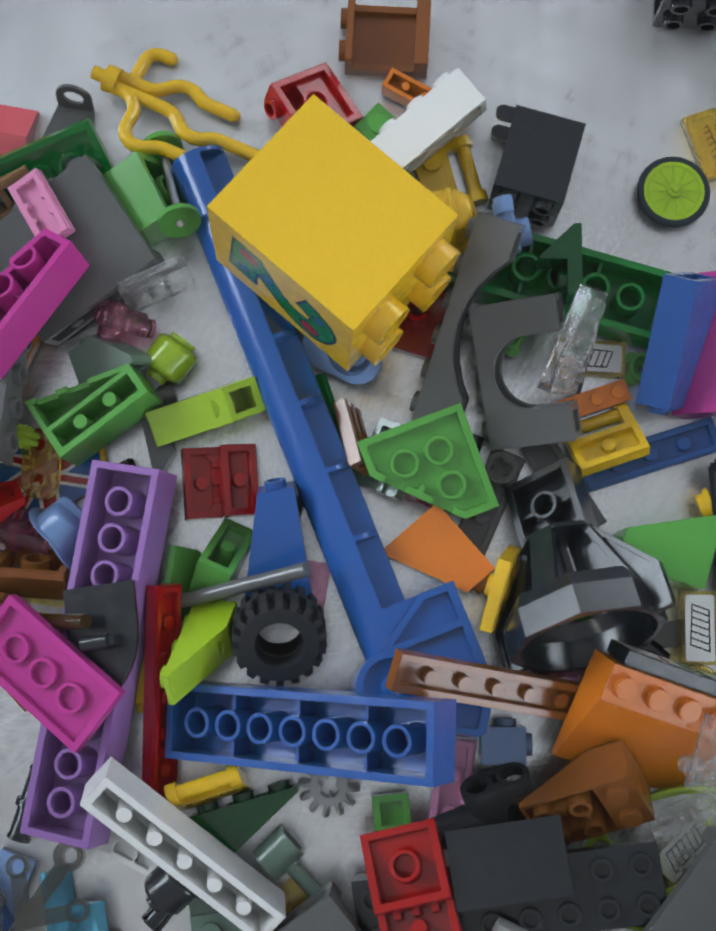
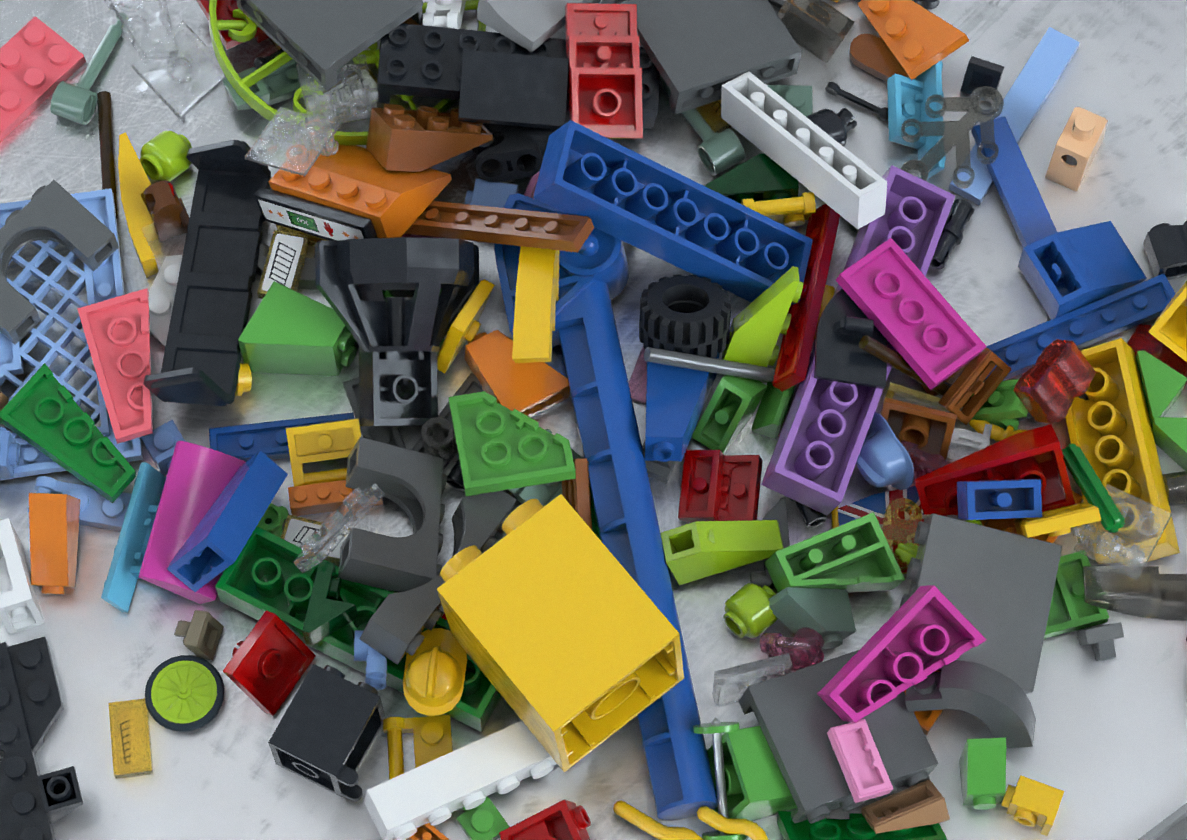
camera: 170 degrees left, 15 degrees down
none -> dark tan tile [174,610,224,660]
none -> red tile [223,610,316,716]
none -> yellow slope [512,246,560,363]

